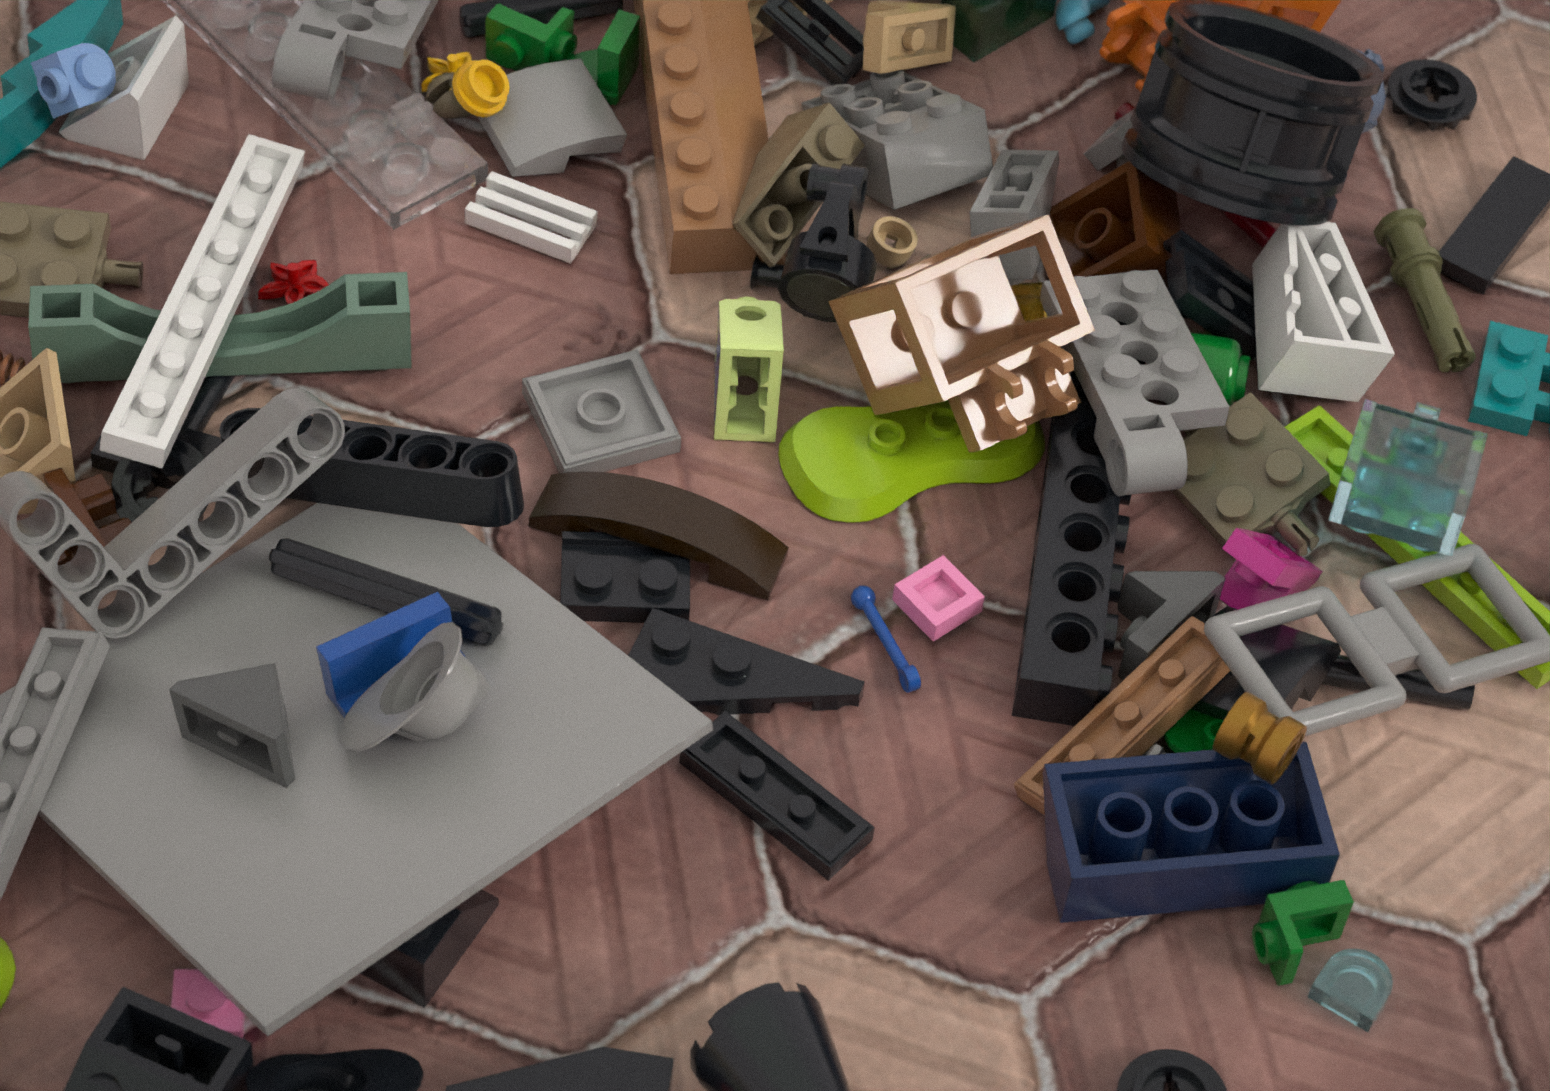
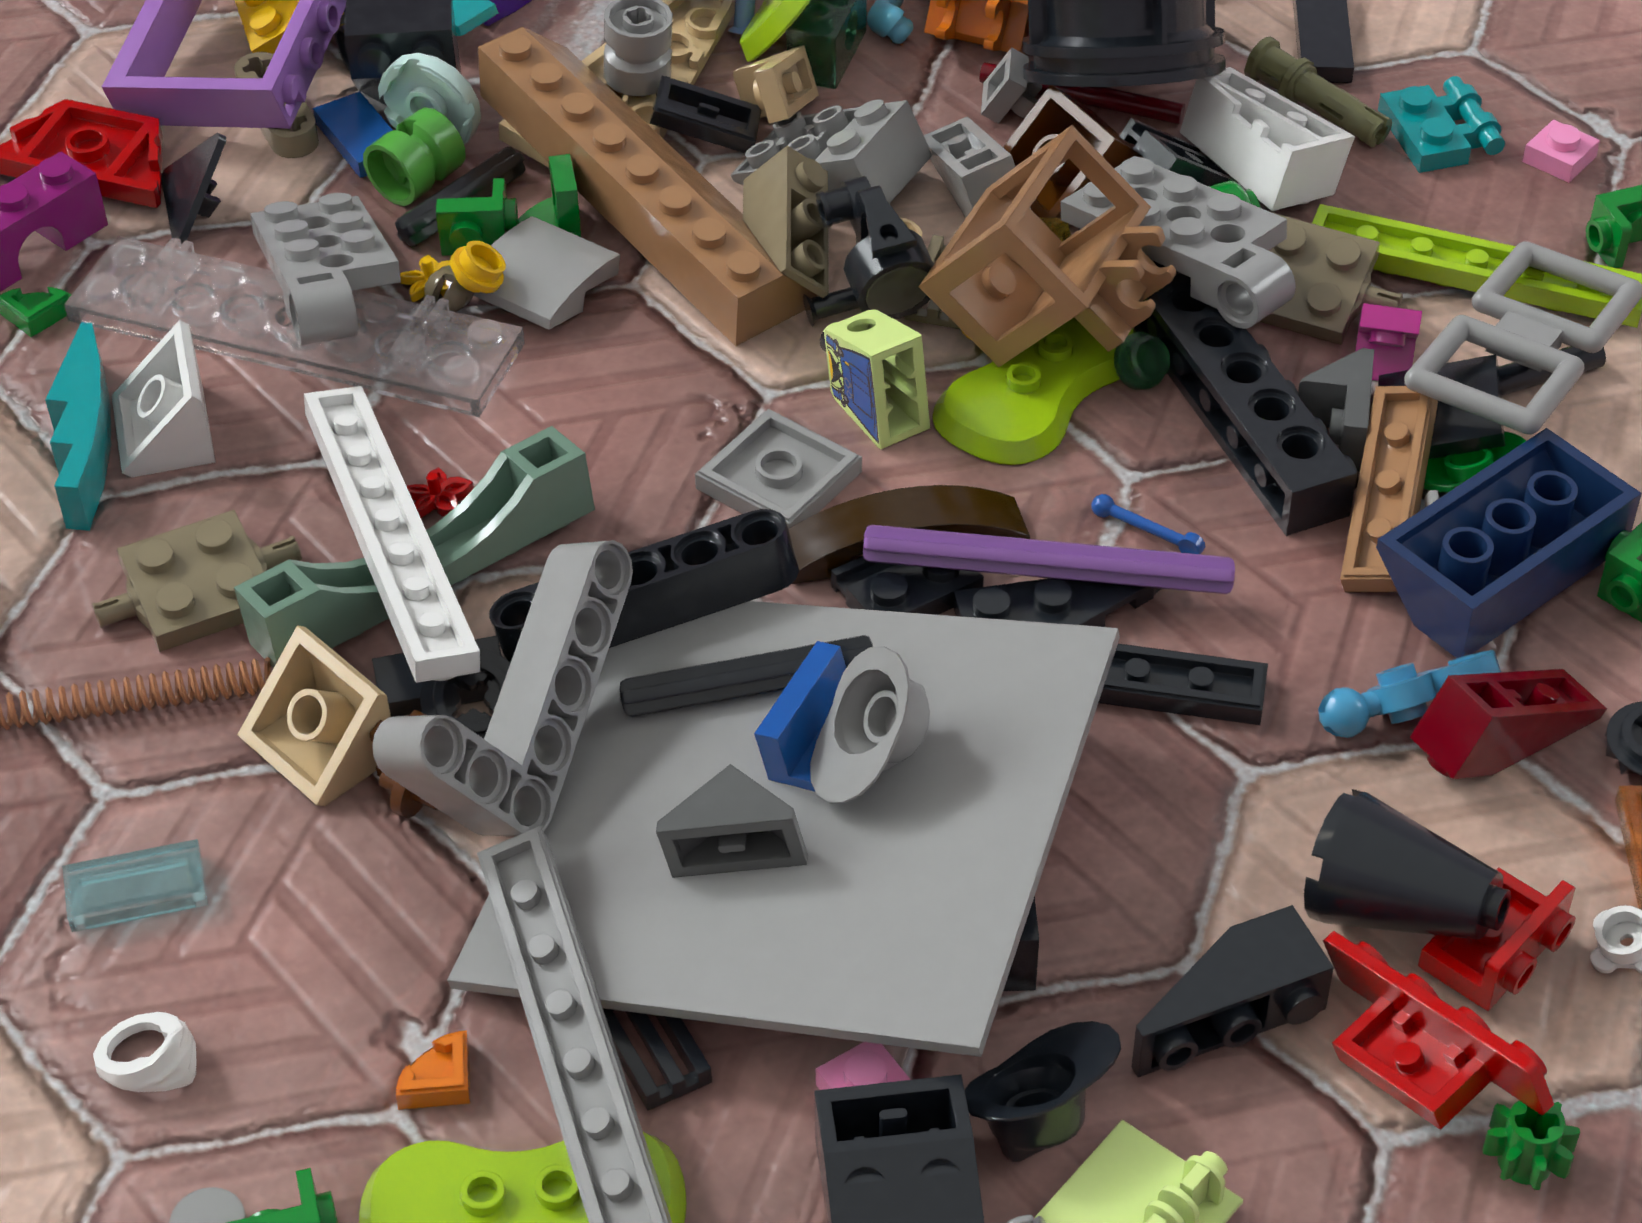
camera: 25 degrees left, 5 degrees down
light blue plate [31,43,116,119] -> none
white tile [465,171,597,264] -> none
bright pink plate [892,555,985,642] -> none
pearl gold wheel [1213,692,1307,784] -> none
clear light blue hinge [1328,399,1488,556] -> none
none -> black tile [603,1008,712,1111]
none -> medium lavender axle [863,525,1235,594]
none -> clear green plate [1114,332,1170,390]
none -> dark azure piece [1318,650,1501,738]
none -> dark red slope [1410,669,1607,779]

